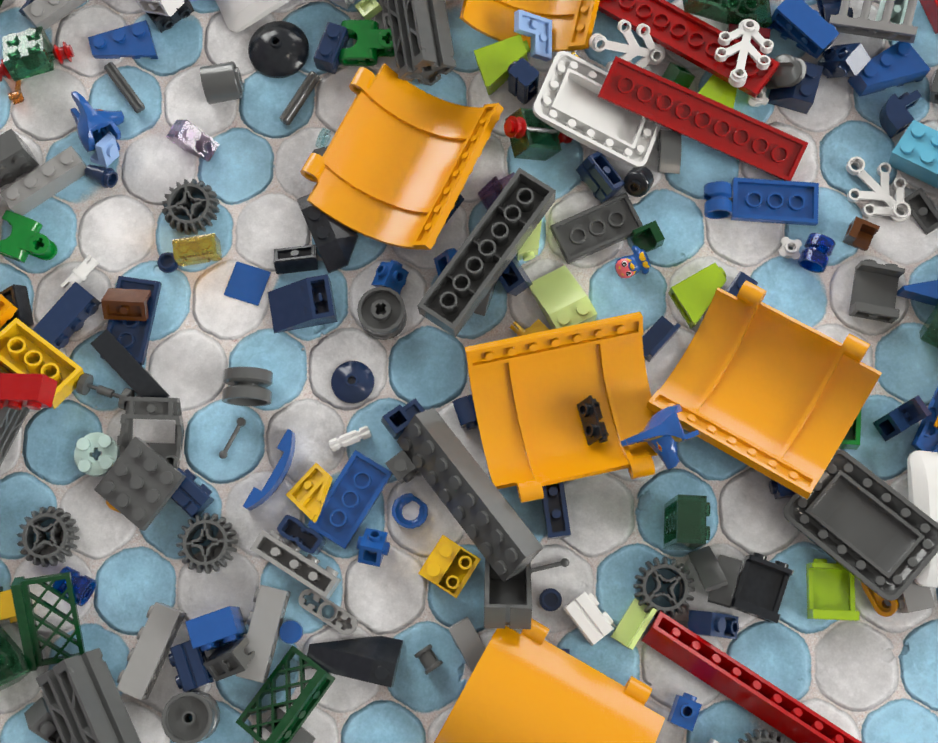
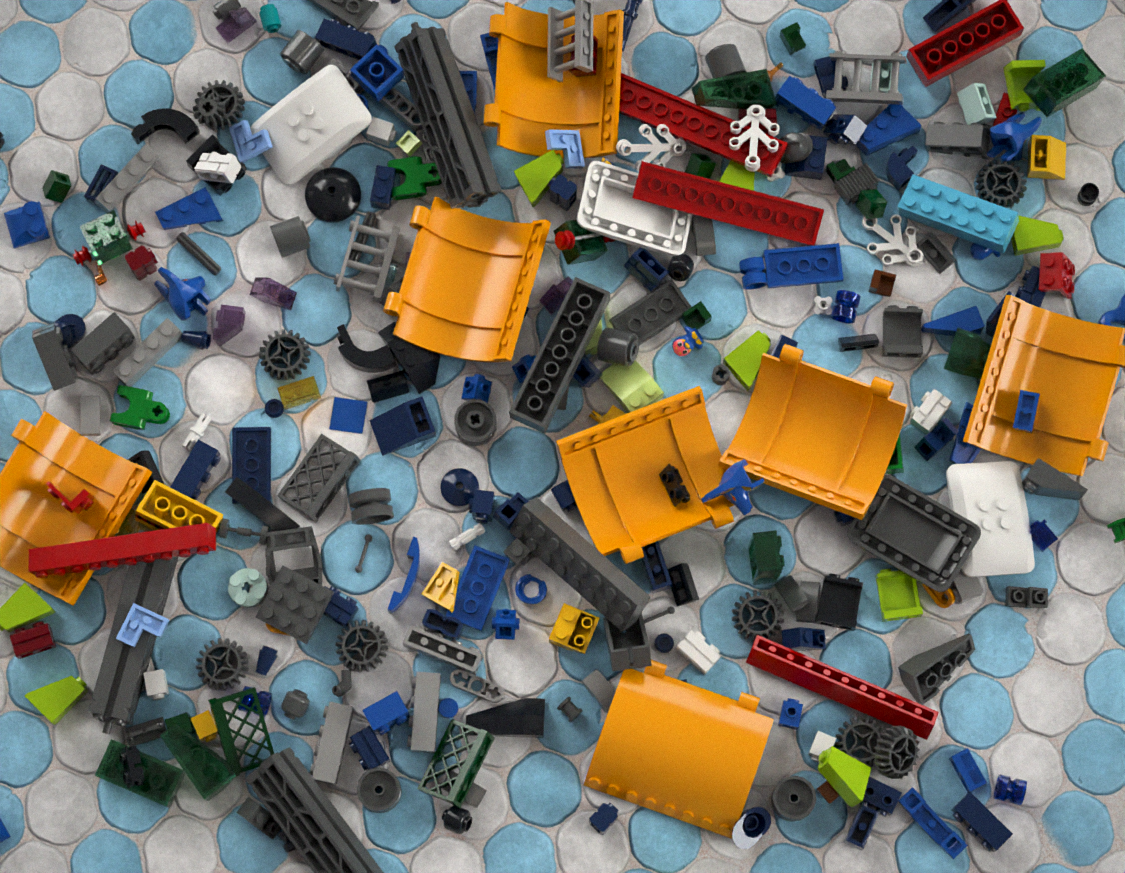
camera: 15 degrees left, 0 degrees up
light blue bracket [90,134,120,167] -> none
reddish brown panel [101,288,151,321] -> none
dark grey hinge [203,636,255,682] -> none
yellowish green panel [610,598,657,650] -> none
dark blue panel [642,316,681,362] -> none
none -> dark red brick [125,245,158,281]
none -> clear purple slope [213,304,246,346]
none -> dark blue cone [255,645,278,676]
none -> dark grey fence [277,434,361,523]
none -> dark grey head [281,689,310,720]
none -> dark grey arm [332,670,352,697]
none -> light grey fence [333,216,400,303]
none -> black arch [336,324,396,373]
none -> dark blue brick [469,489,495,524]
none -> dark grey piece [597,328,639,367]
none -> black slope [667,563,699,607]
none -> dark grey bush [712,364,730,385]
none -> dark green panel [825,159,855,184]
none -> dark grey brick [834,163,879,205]
none -> black slope [838,334,879,352]
none -> dark green brick [856,189,887,219]
none -> dark grey wedge [898,633,975,705]
none -> white brick [910,389,952,435]

